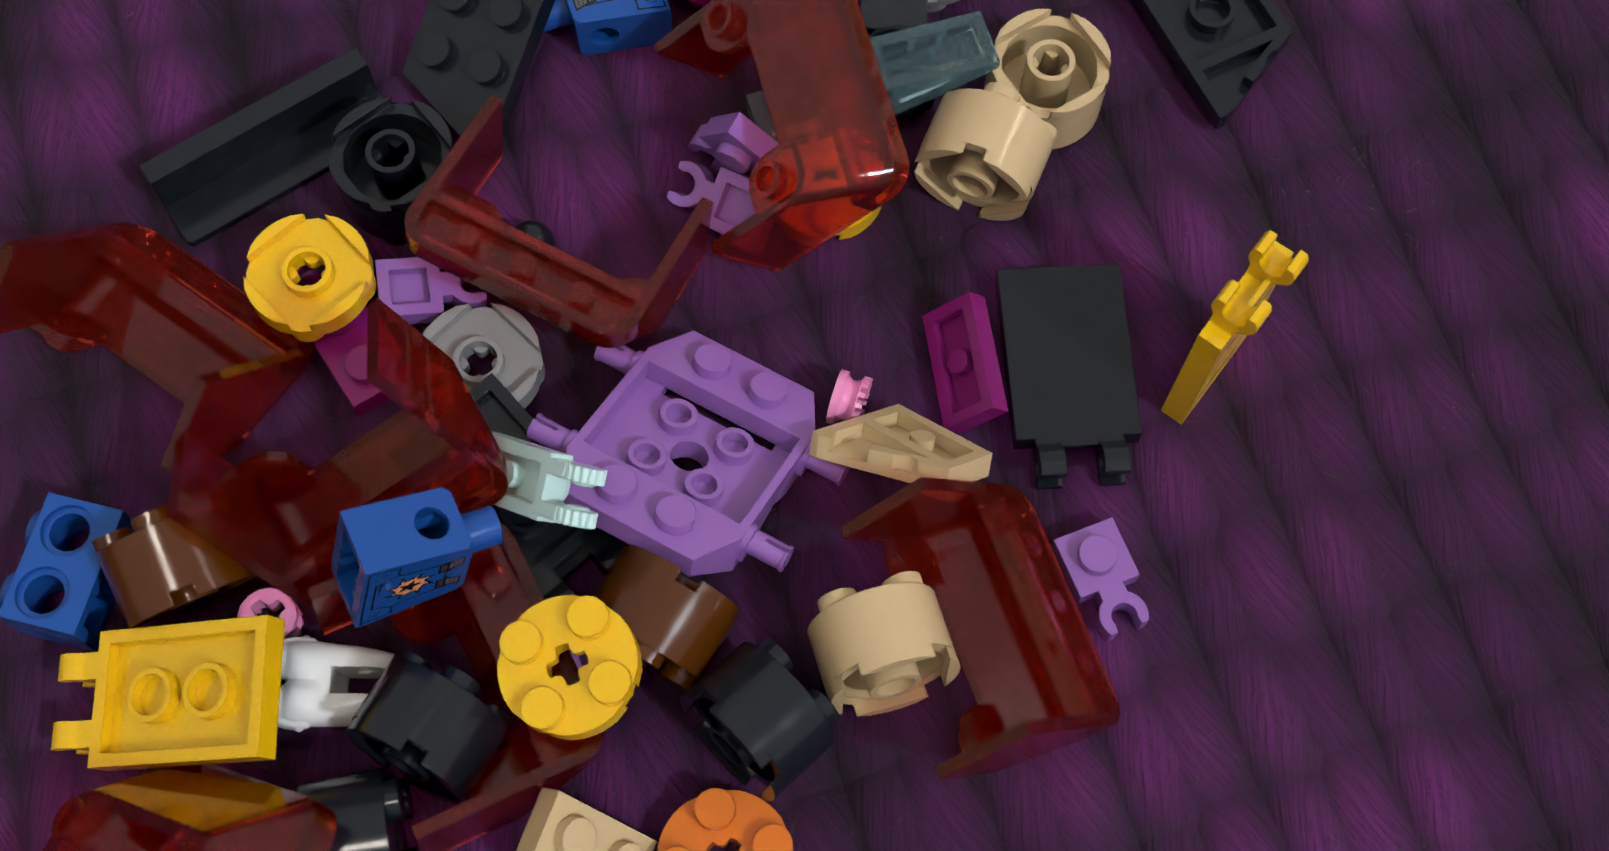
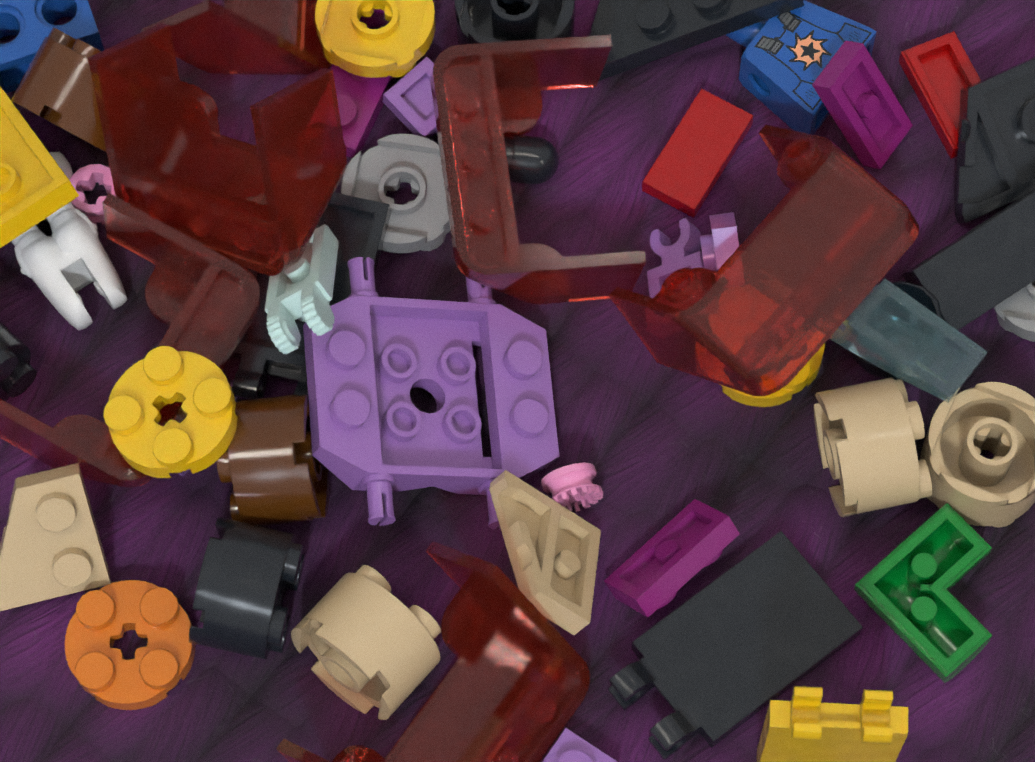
camera: 60 degrees right, 0 degrees up
blue torso [331,487,503,628] -> none
black brick [346,648,515,805] -> none
none -> red tile [642,88,754,218]
none -> green brick [854,503,992,683]

